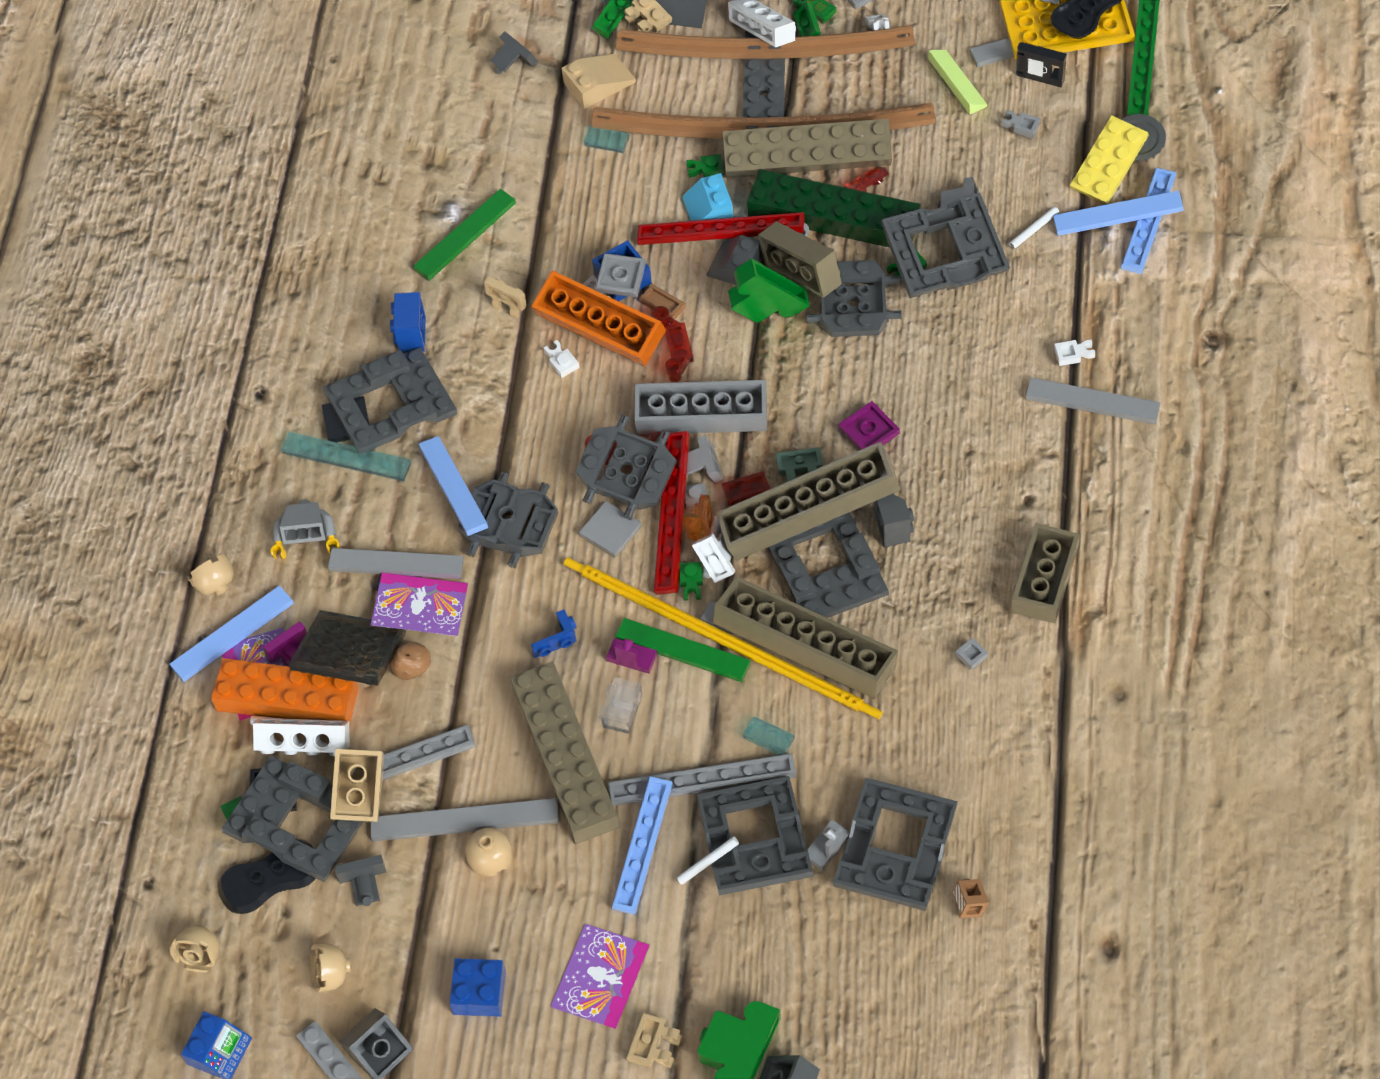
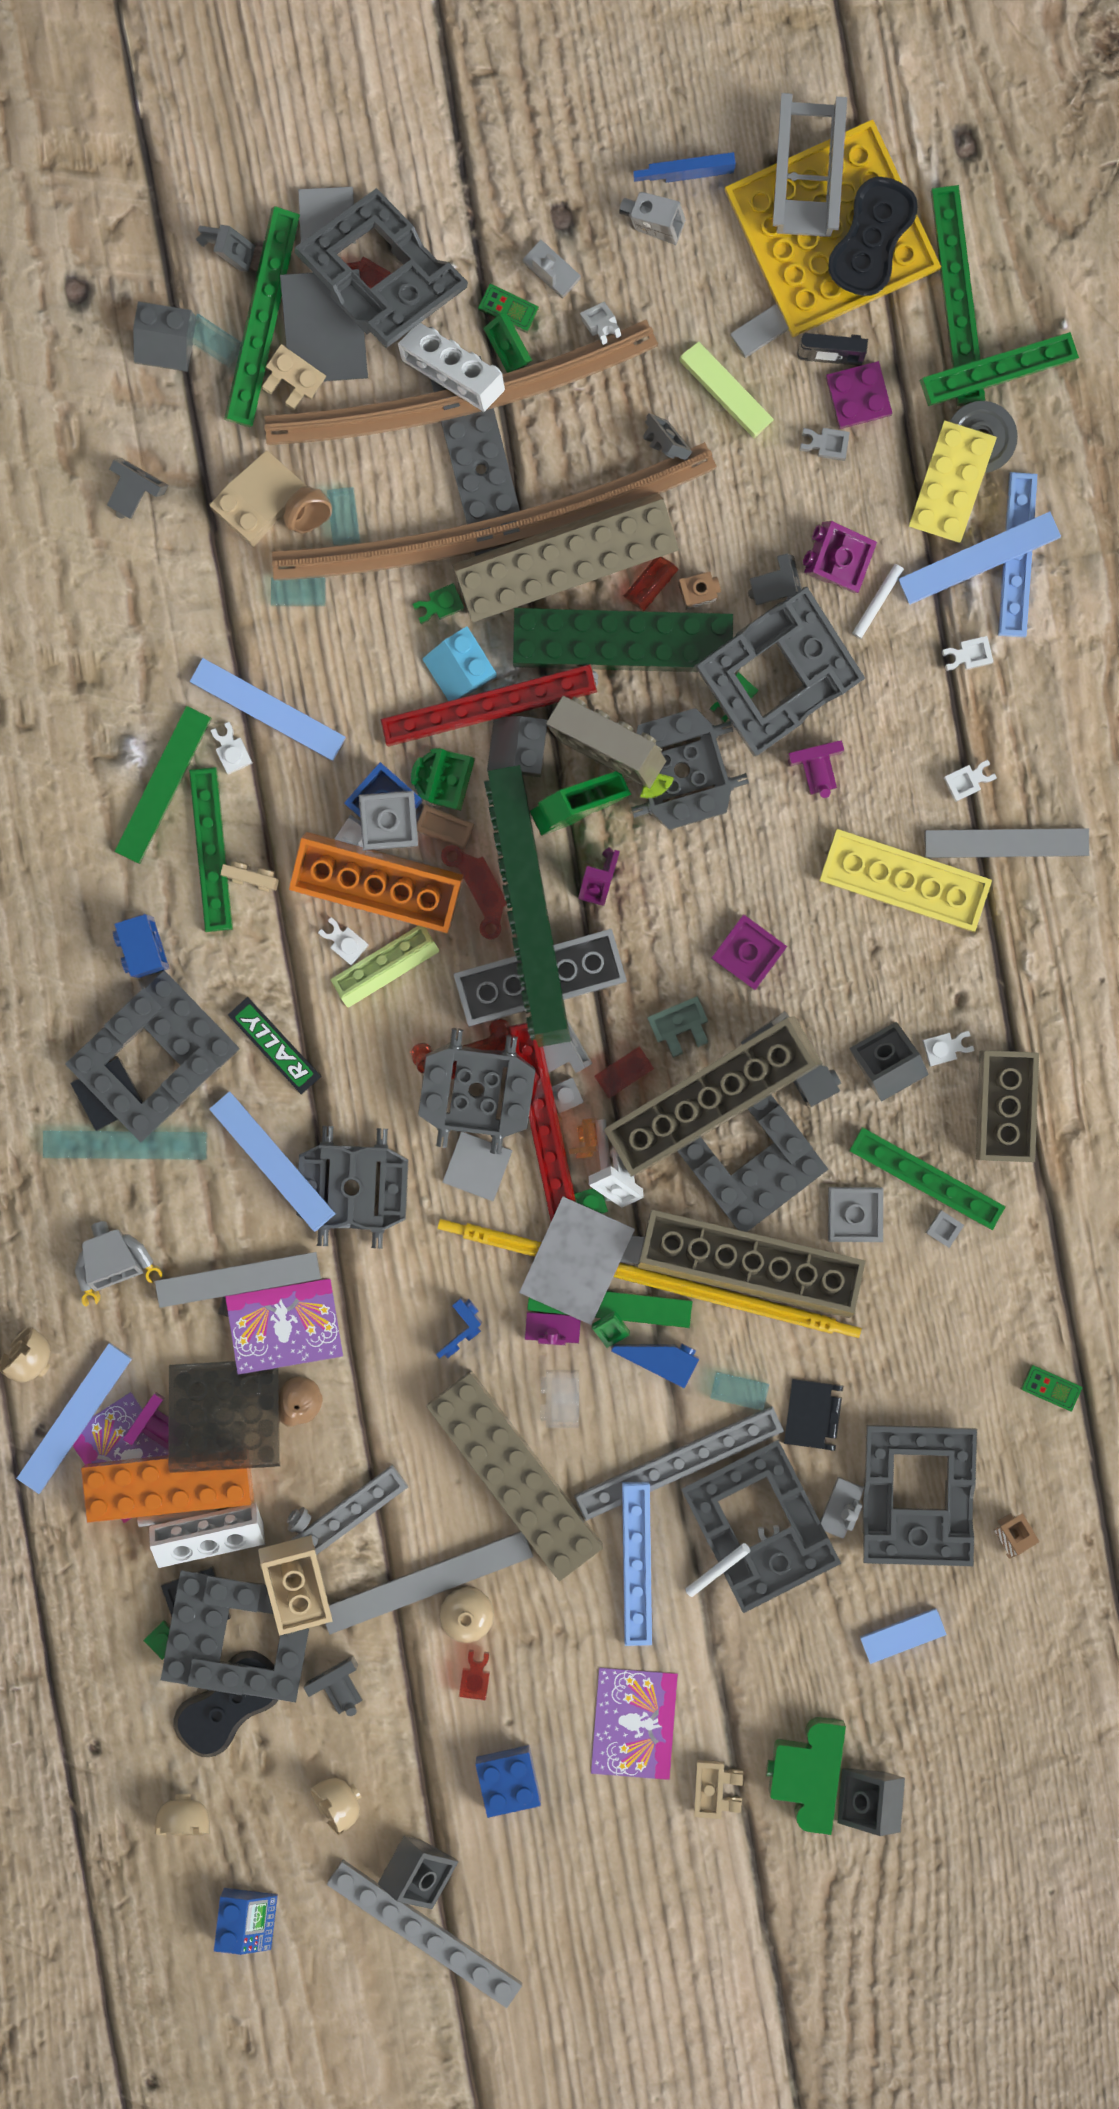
camera: 20 degrees left, 30 degrees up
none -> green tile [189,767,233,932]
none -> light blue tile [190,658,346,761]
none -> white plate [210,722,252,775]
none -> tile [228,996,322,1095]
none -> medium nougat hair [283,487,332,534]
none -> light grey plate [287,1507,311,1534]
none -> clear light blue tile [327,487,361,546]
none -> yellowish green slope [330,925,439,1007]
none -> green slope [411,748,475,811]
none -> clear red plate [459,1649,490,1701]
none -> dark green brick [484,765,571,1047]
none -> flat silver sticker [519,1197,635,1325]
none -> magenta piece [578,847,620,906]
none -> green tile [592,1311,630,1348]
none -> blue slope [611,1343,699,1389]
none -> lime tile [640,773,674,798]
none -> dark grey plate [643,413,692,460]
none -> medium nougat brick [678,572,721,610]
none -> black piece [784,1379,844,1451]
none -> magenta piece [787,740,845,798]
none -> magenta plate [803,521,877,593]
none -> light yellow plate [819,829,992,932]
none -> magenta plate [825,361,893,429]
none -> light grey tile [828,1187,883,1242]
none -> dark grey slope [849,1021,929,1102]
none -> green plate [849,1127,1006,1230]
none -> light blue tile [860,1608,947,1664]
none -> green plate [919,332,1079,406]
none -> white plate [922,1031,974,1066]
none -> white plate [942,636,993,671]
none -> green tile [1021,1364,1083,1412]

